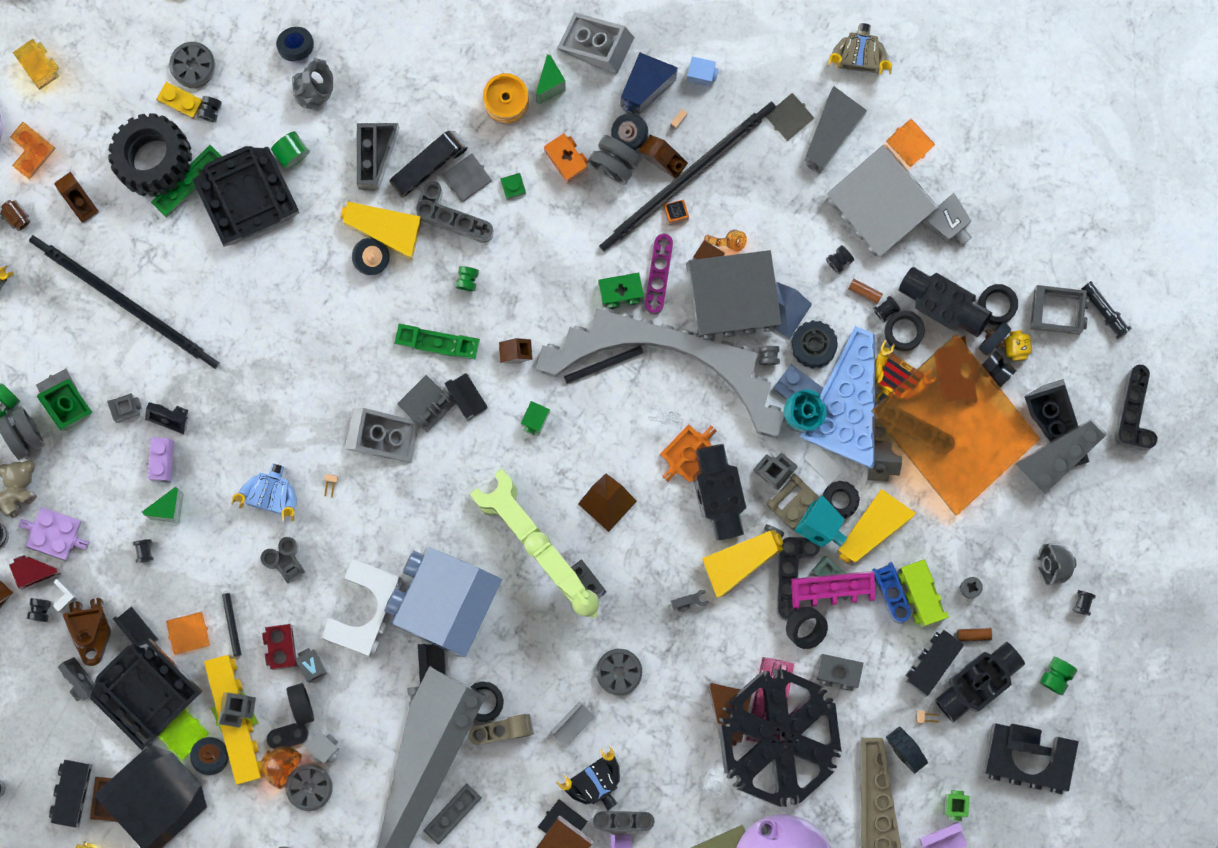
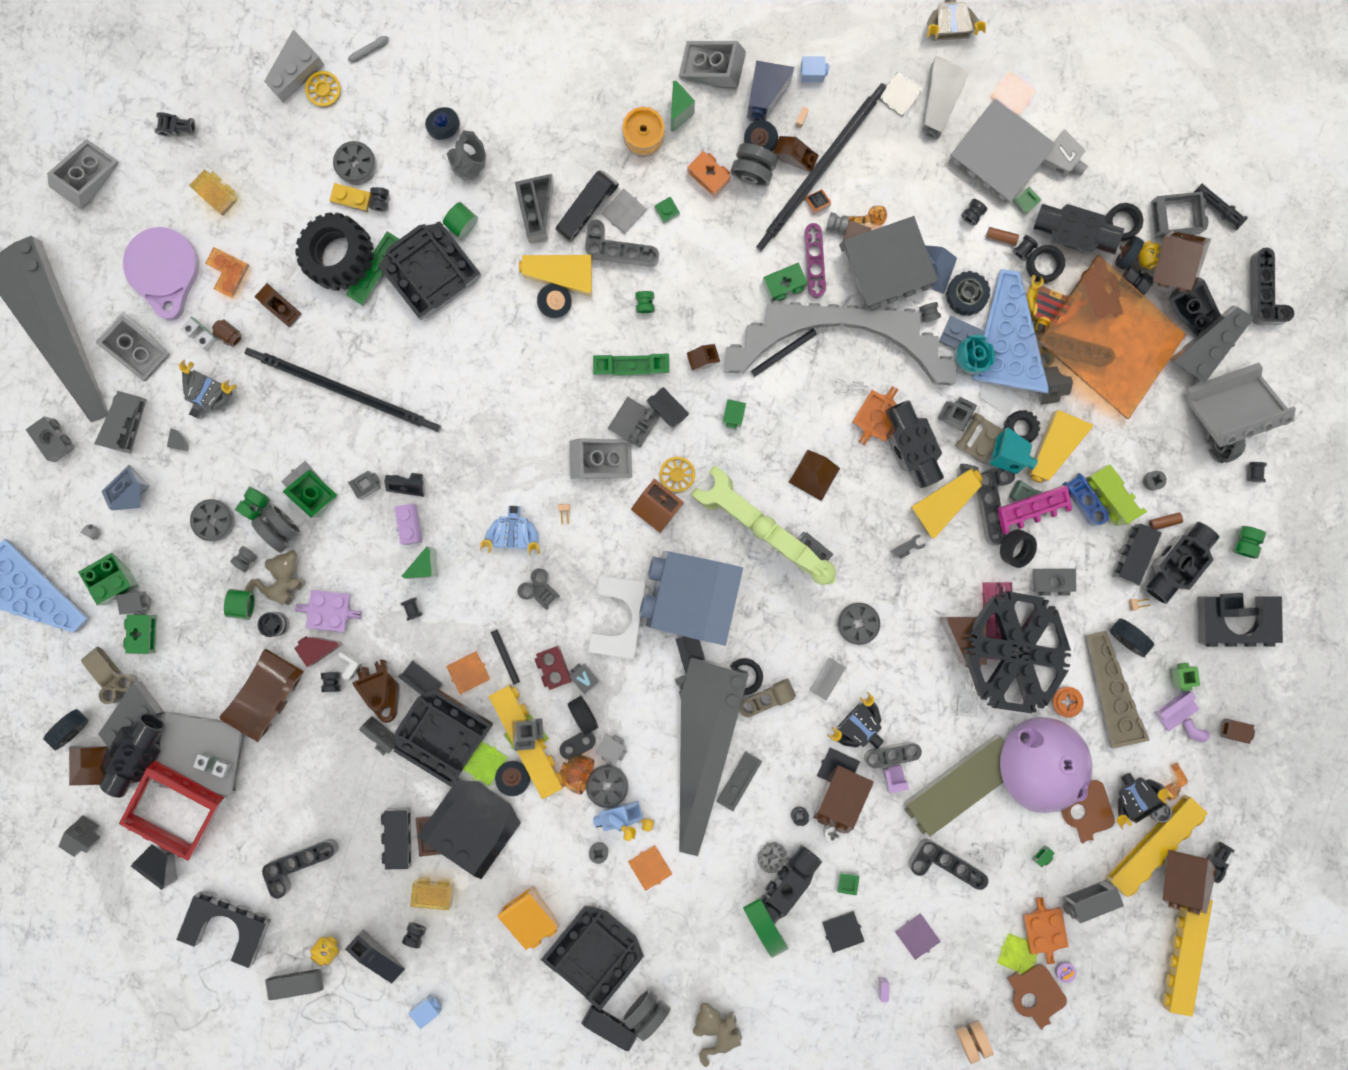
camera: 10 degrees left, 5 degrees up
none -> light blue torso [593,800,654,841]
none -> dark orange slope [631,478,684,533]
none -> yellow wheel [659,456,695,492]
none -> flat silver wheel [826,212,849,235]
none -> green plate [1014,186,1042,214]
none -> orange gear [1052,686,1084,718]
none -> reddish brown slope [1153,231,1211,292]
none -> light grey panel [1186,363,1296,447]

